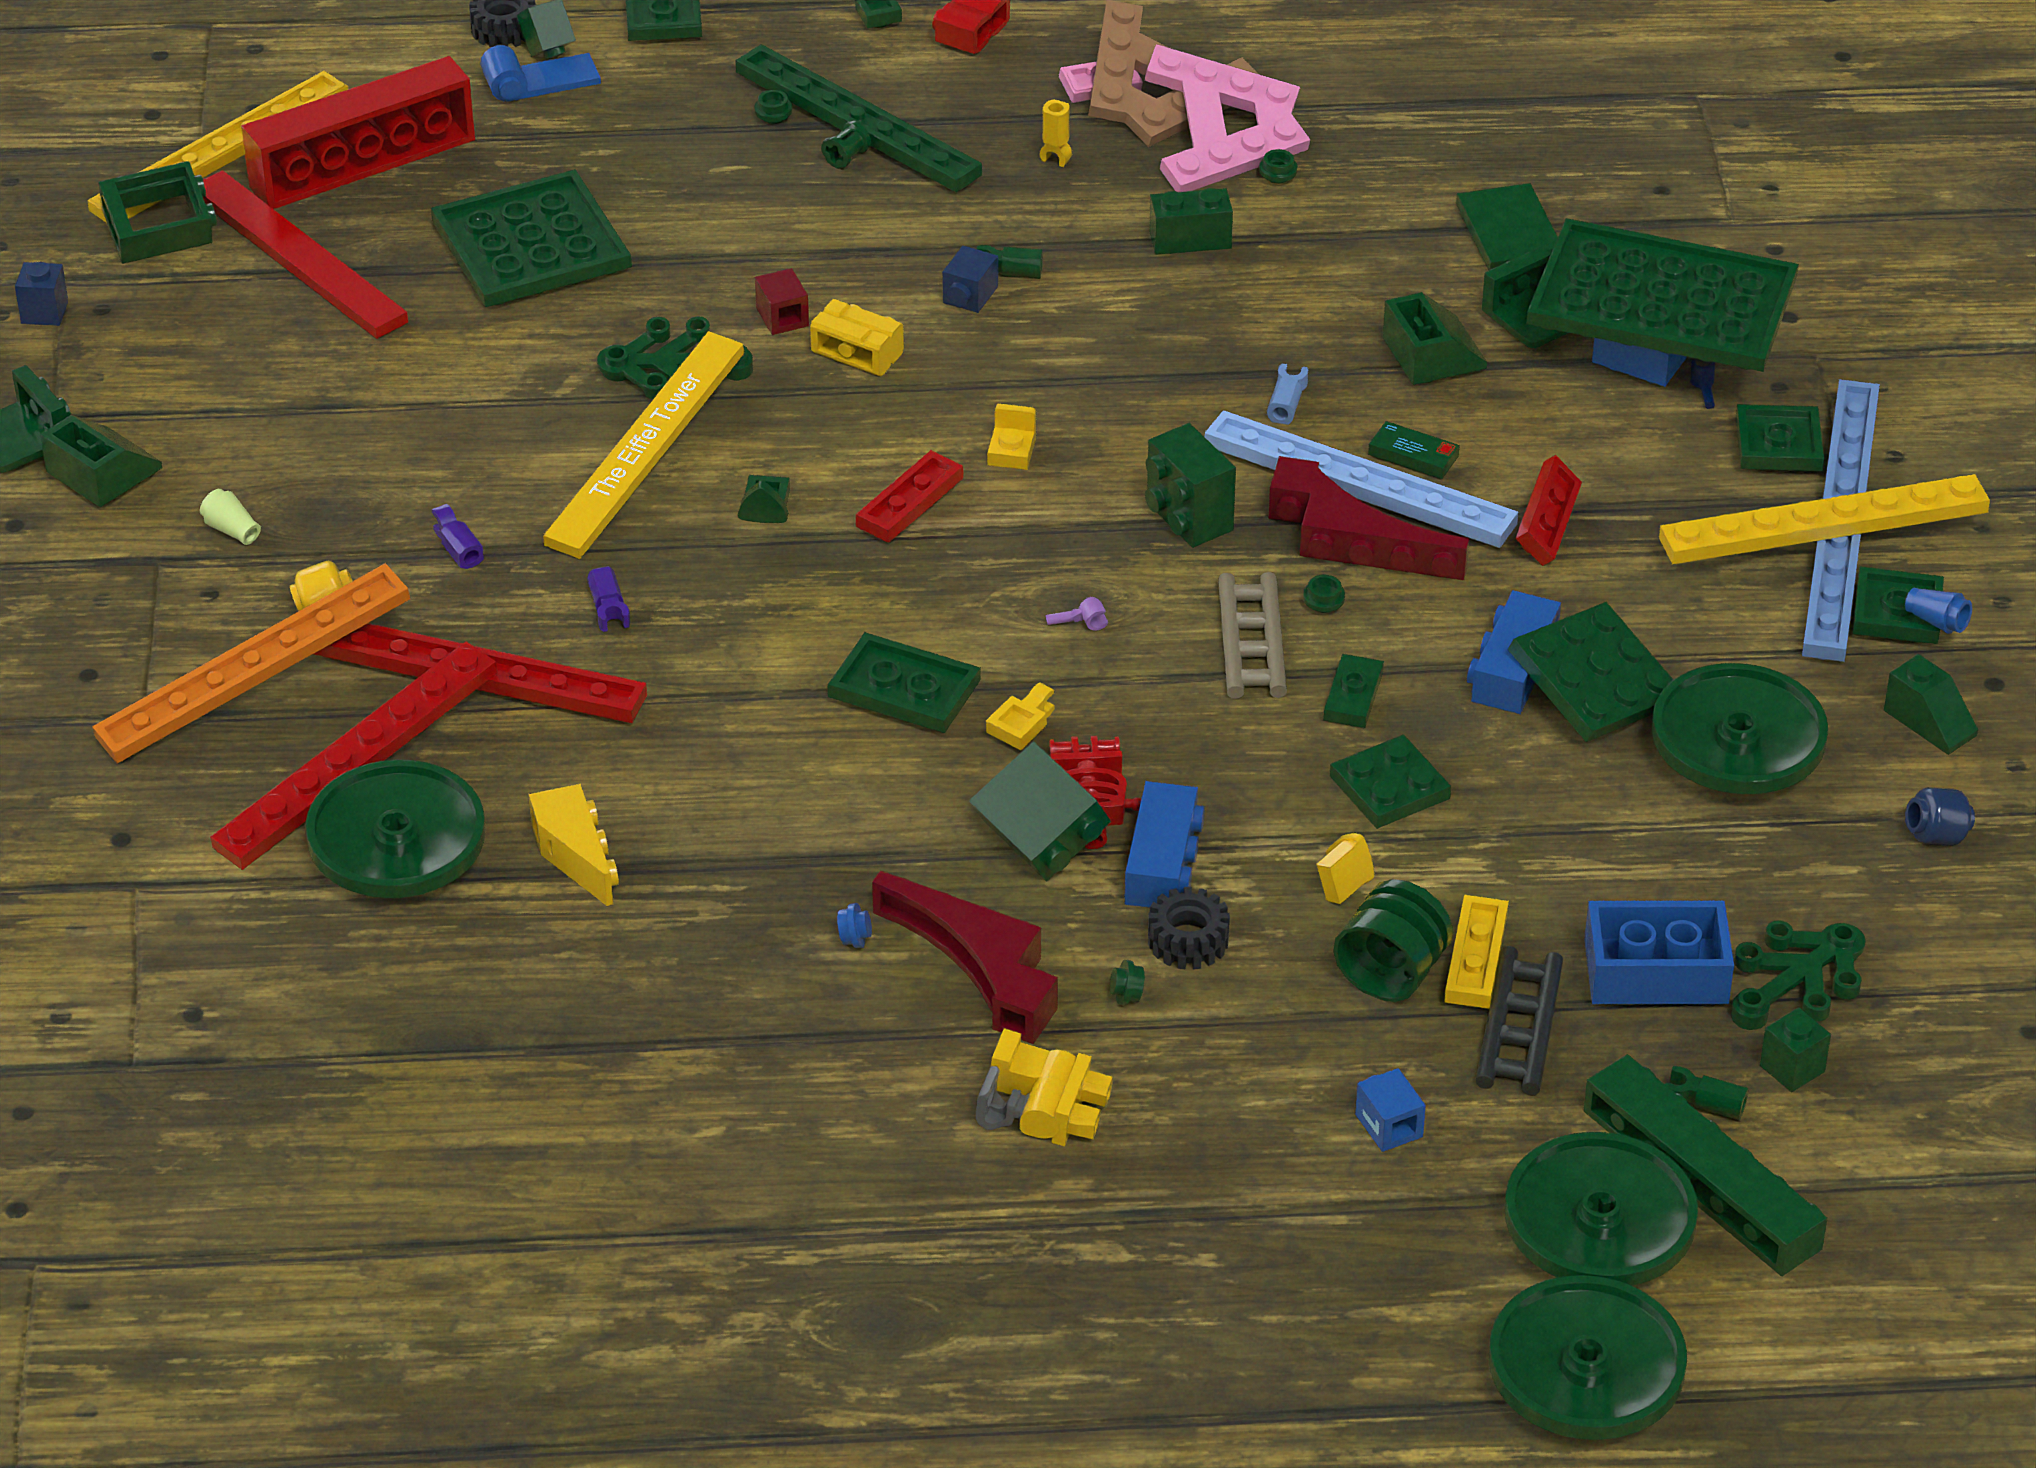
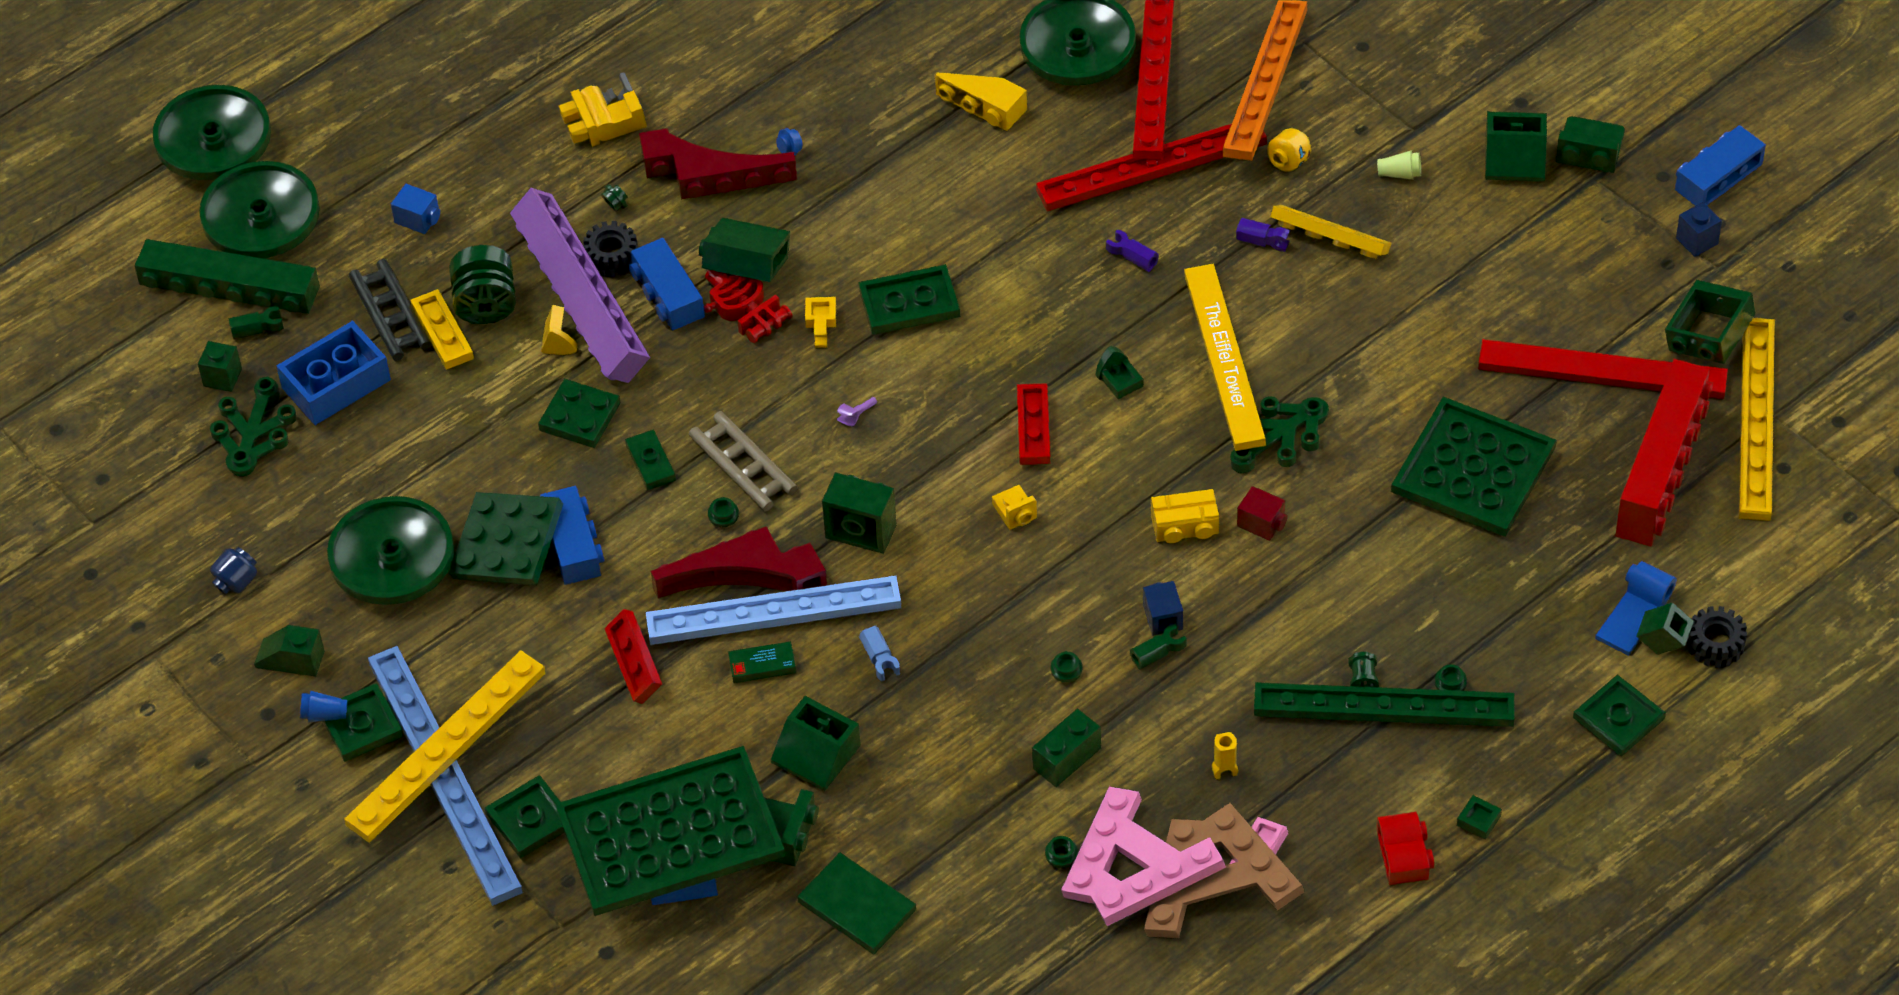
camera: 145 degrees right, 10 degrees up
none -> medium lavender brick [510,188,650,383]
none -> dark green plate [1051,651,1083,682]
none -> yellow plate [1270,205,1391,259]

